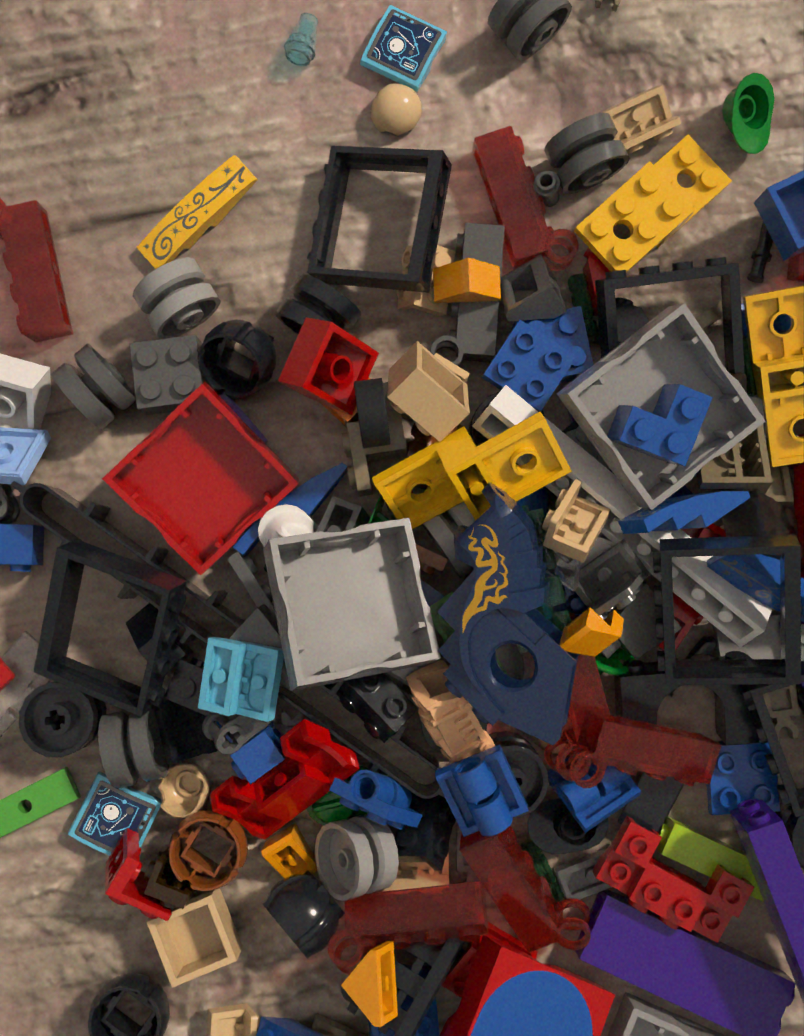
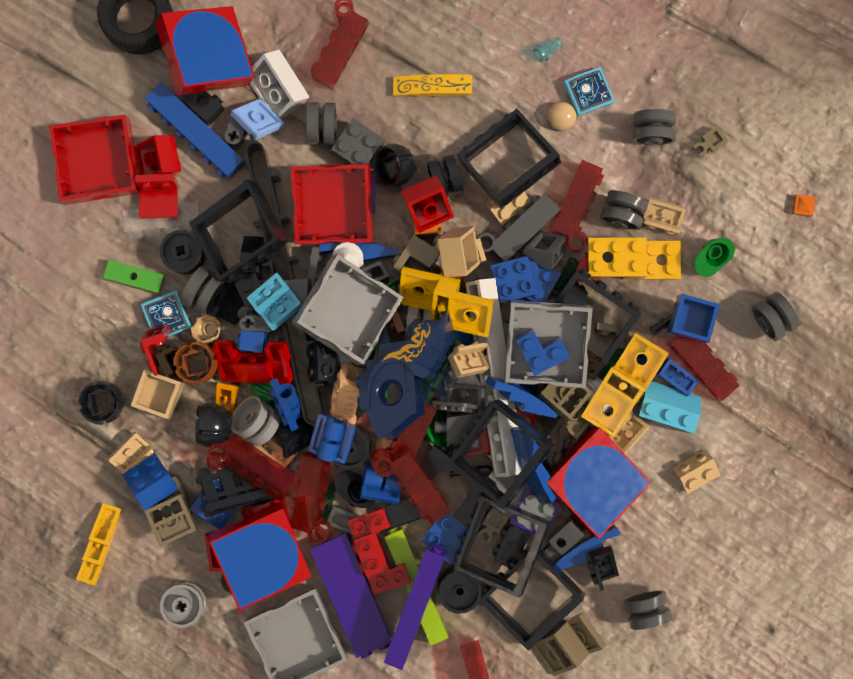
camera: 35 degrees right, 0 degrees up
light grey wheel [133,257,221,339] -> none
light orange slope [341,941,398,1027] -> none
black tyre [354,378,391,448] -> none
light orange slope [433,257,501,303] -> none
dark grey pin [534,171,560,207] -> none
light orange slope [560,607,624,657] -> none

